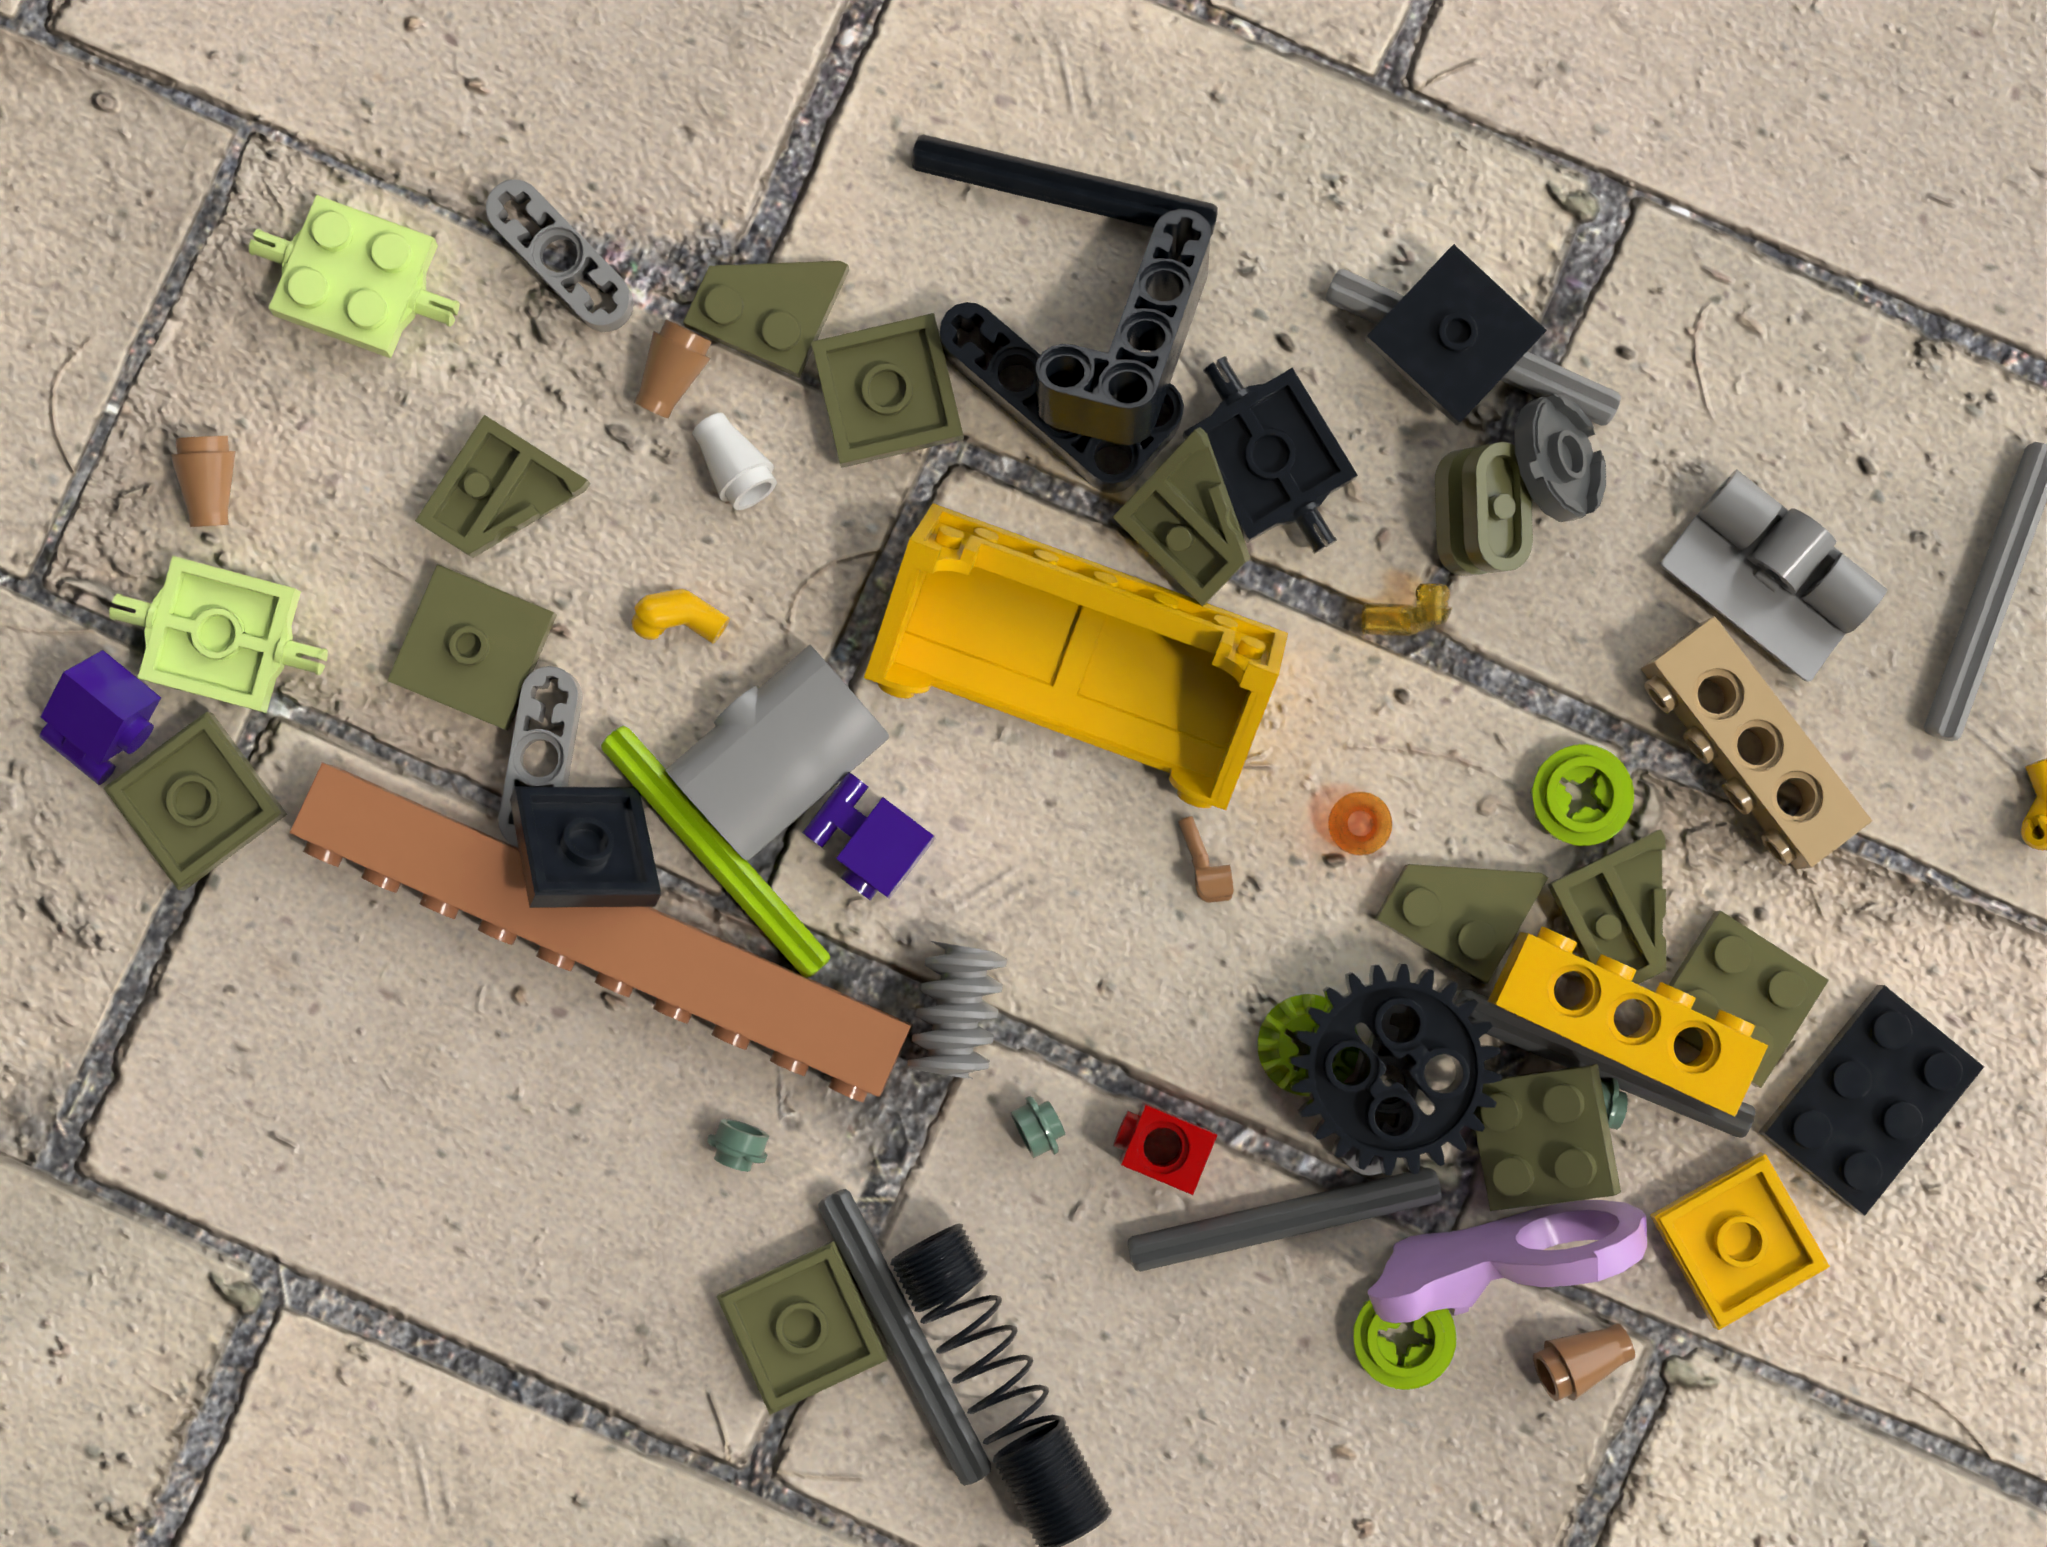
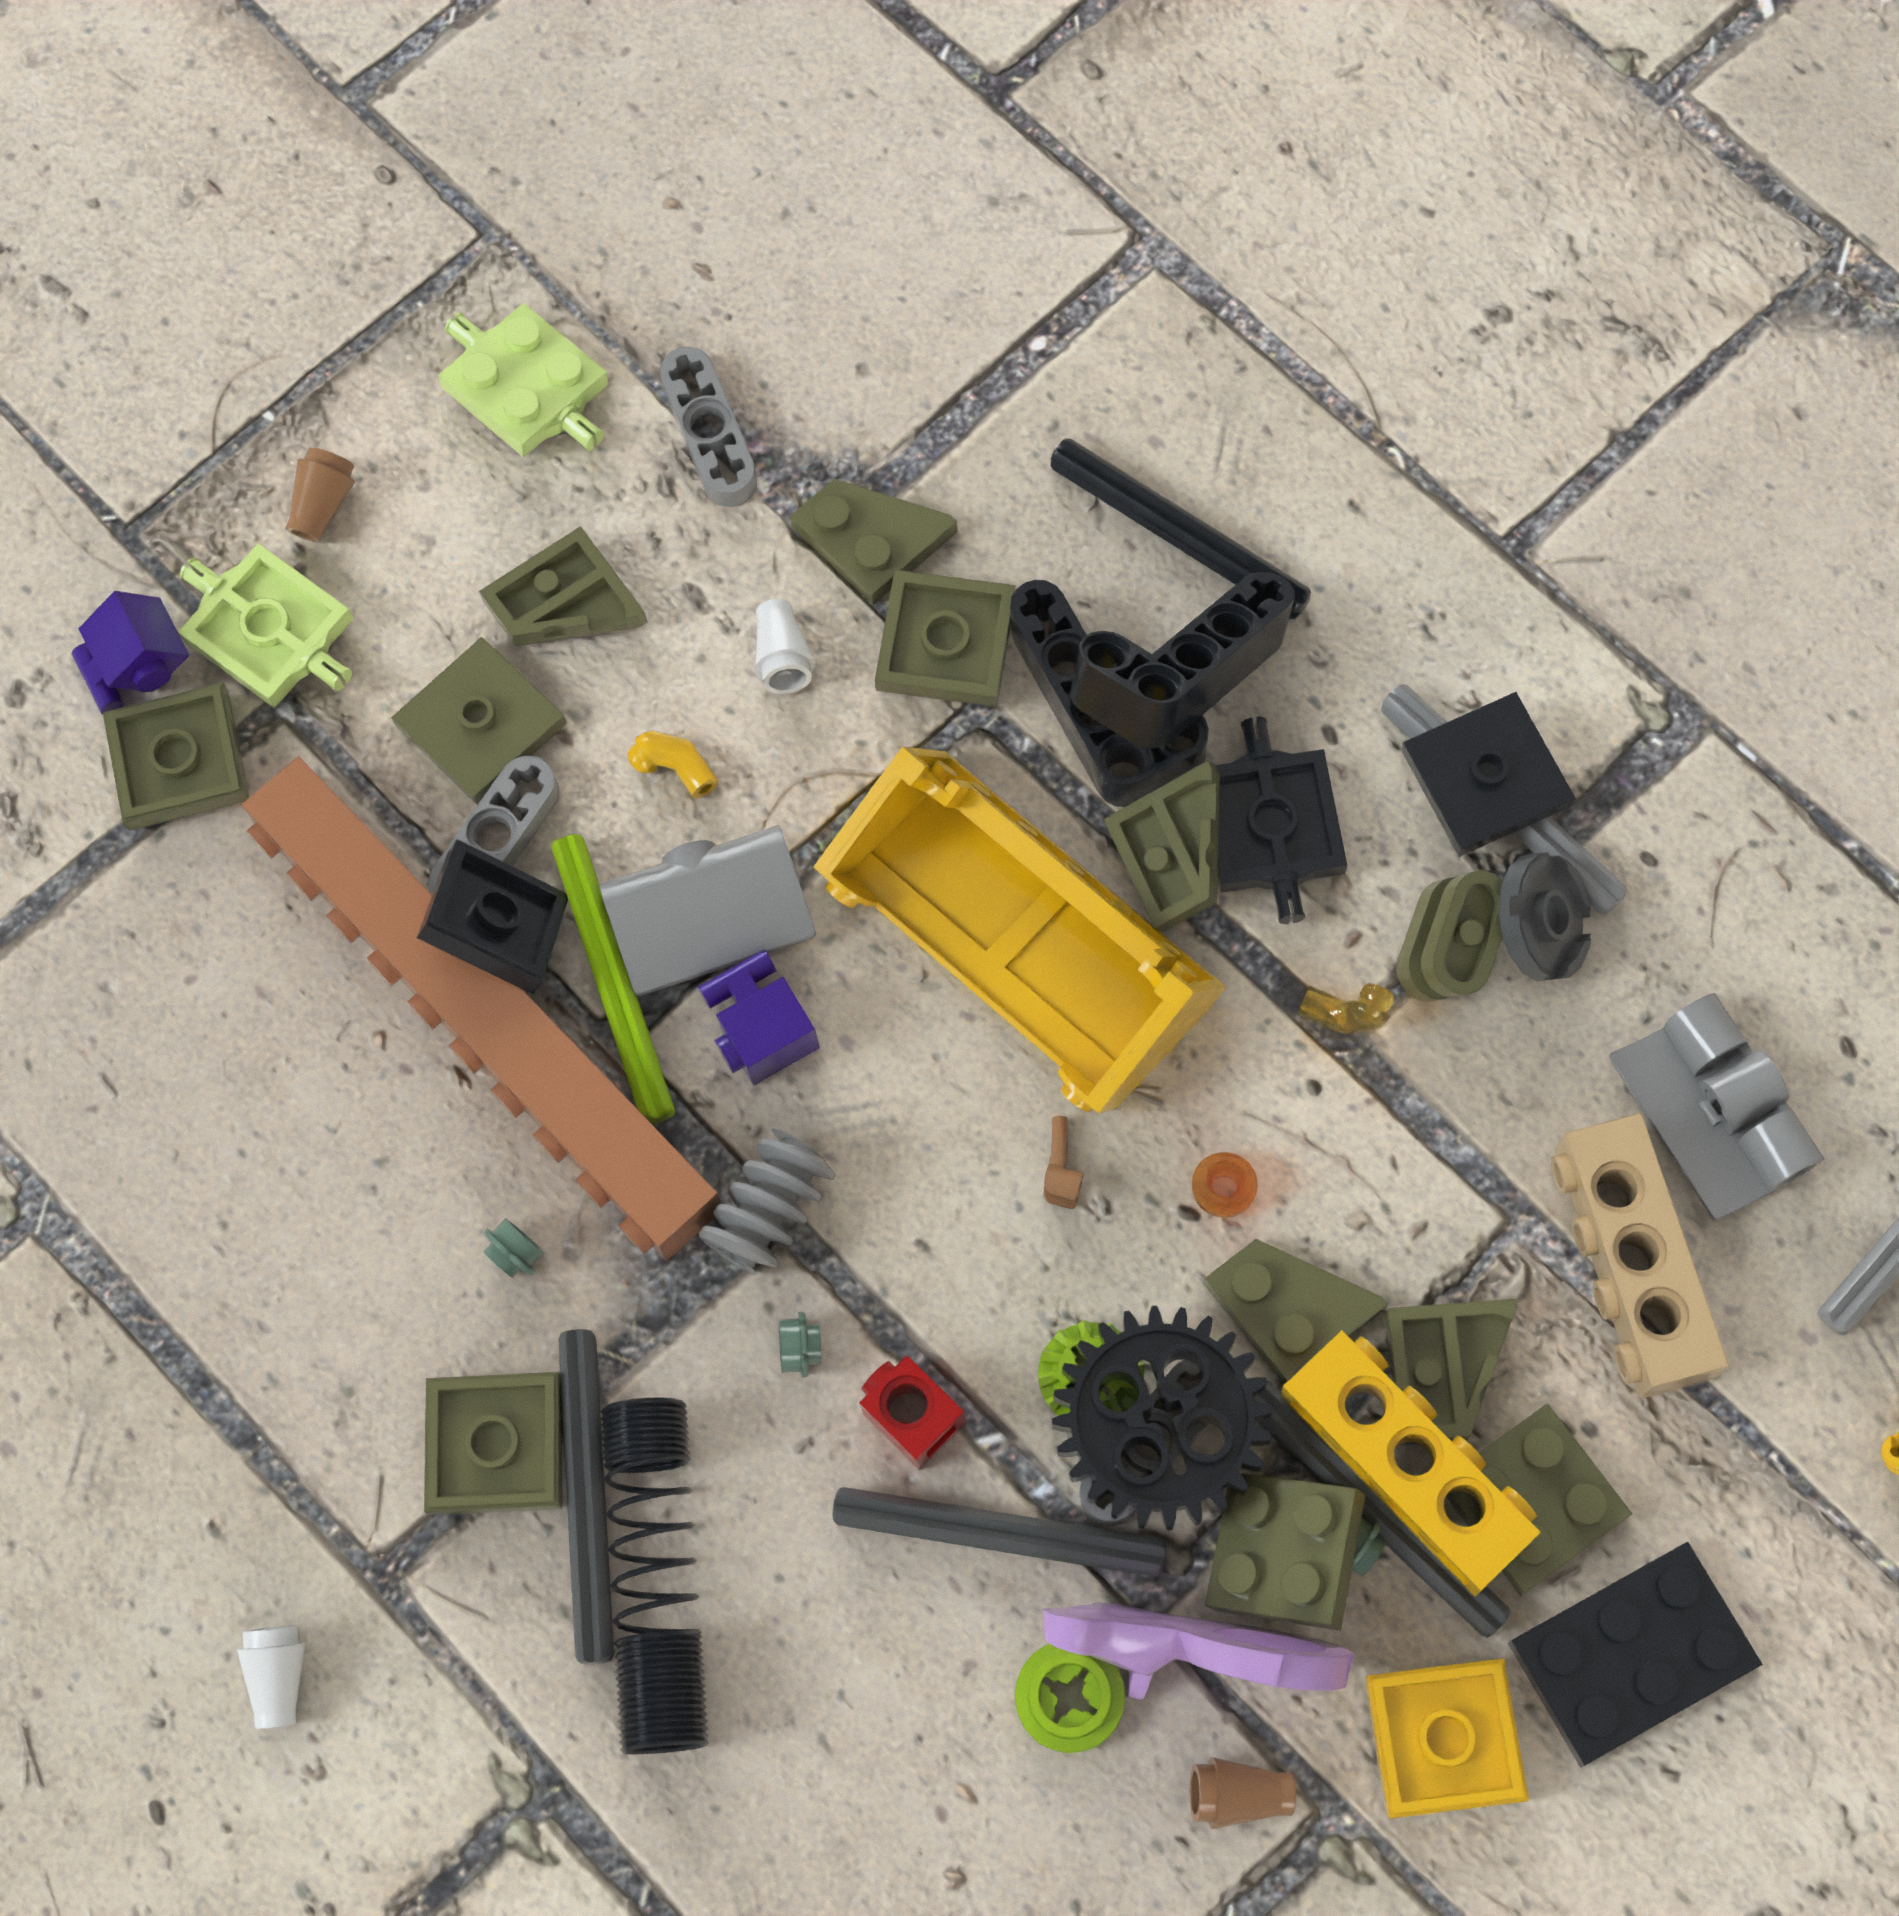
camera: 30 degrees right, 15 degrees down
medium nougat cone [634,319,712,419] -> none
lime gear [1530,744,1634,846] -> none

